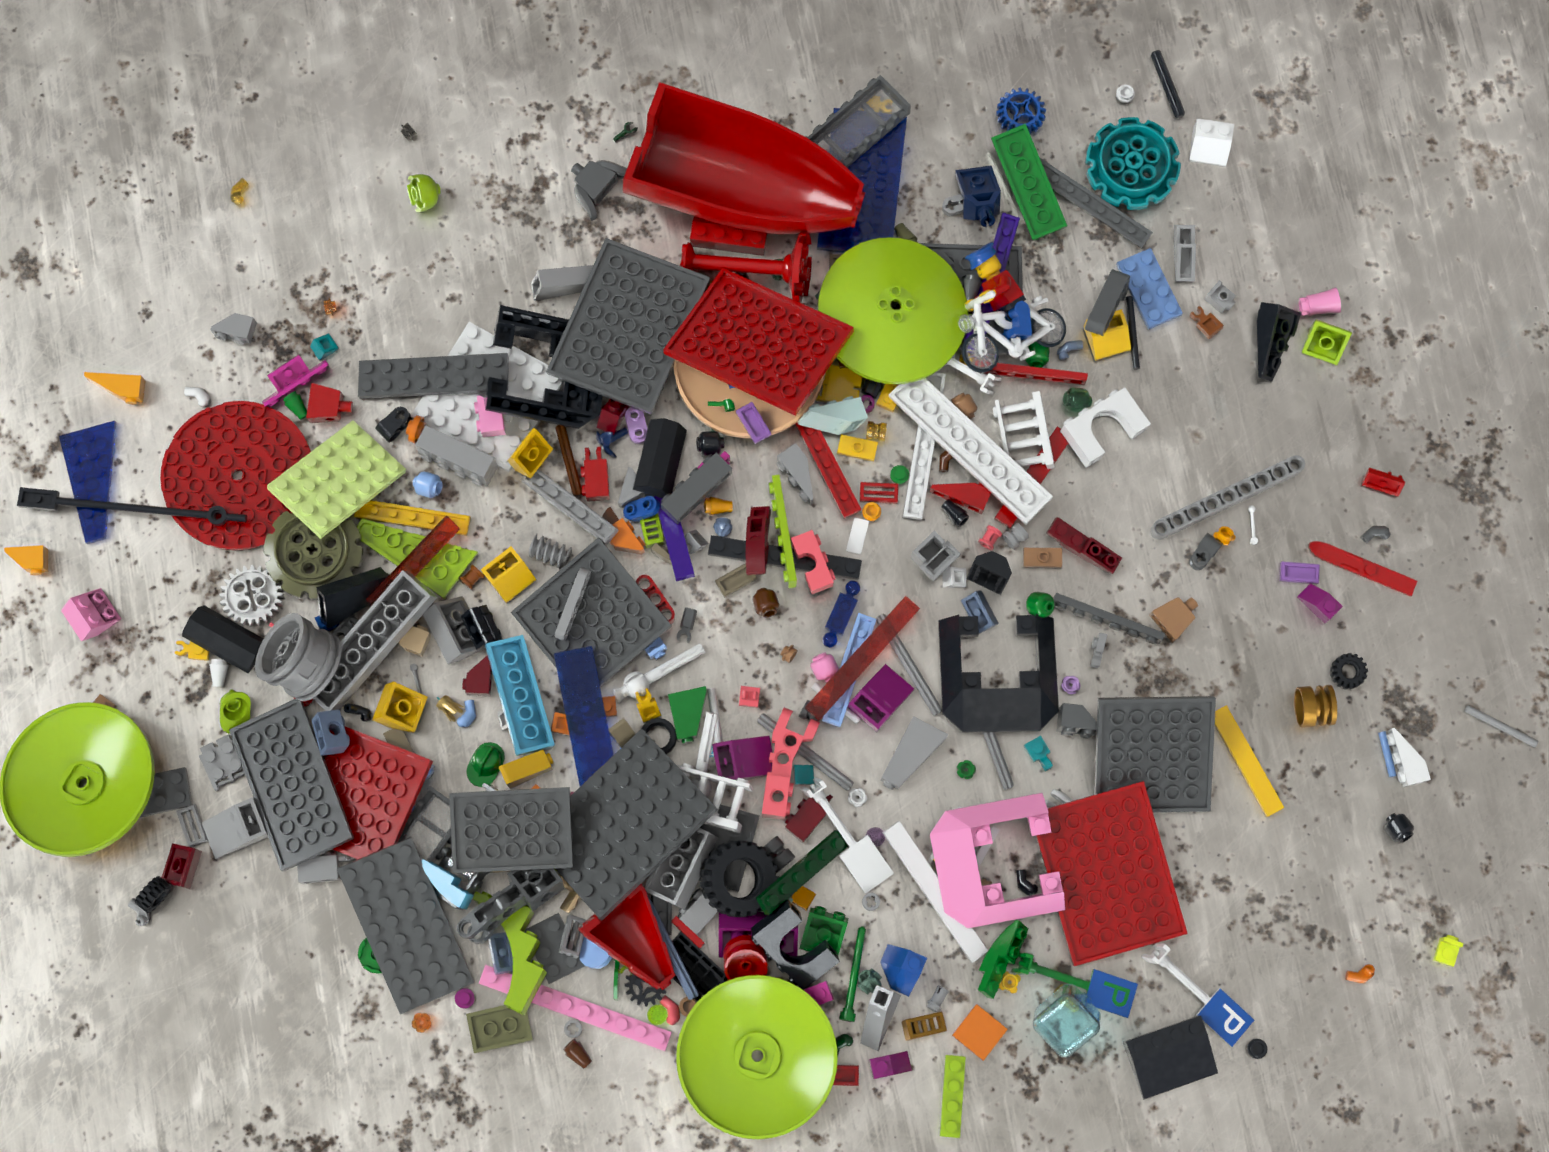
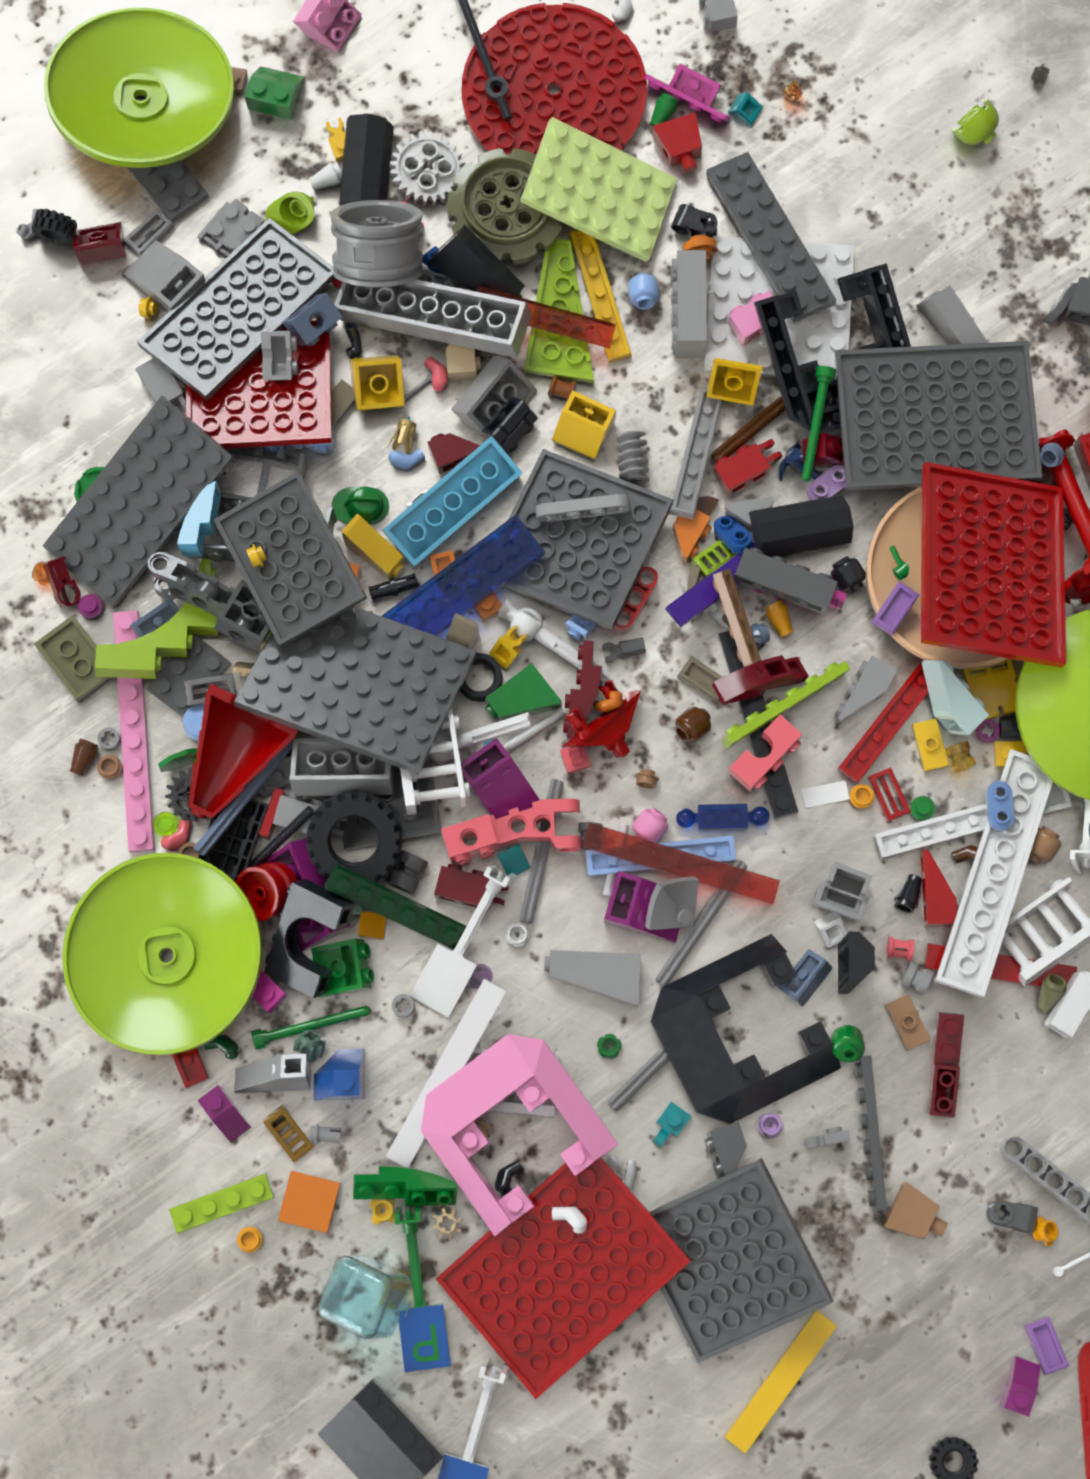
camera: 70 degrees right, 0 degrees up
pearl gold wheel [1294,685,1337,728] -> none
none -> dark red piece [43,556,81,608]
none -> medium nougat plate [97,755,122,780]
none -> yellow plate [138,296,158,320]
none -> light orange plate [237,1227,263,1253]
none -> green slope [244,66,305,120]
none -> yellow plate [246,544,267,568]
none -> black bar [248,806,315,868]
none -> light grey cylinder [261,331,298,380]
none -> black pin [368,573,419,601]
none -> coral arm [424,356,448,391]
none -> tan gear [431,1208,463,1240]
none -> white arm [552,1207,587,1234]
none -> red connector [562,680,641,758]
none -> dark red slope [563,640,602,738]
none -> orange arm [593,691,623,712]
none -> light grey plate [645,876,699,930]
none -> medium nougat plate [713,568,762,667]
none -> green piece [802,366,836,482]
none -> medium blue plate [986,781,1014,832]
none -> olive cone [1037,974,1066,1012]
none -> sand blue plate [1040,443,1064,467]

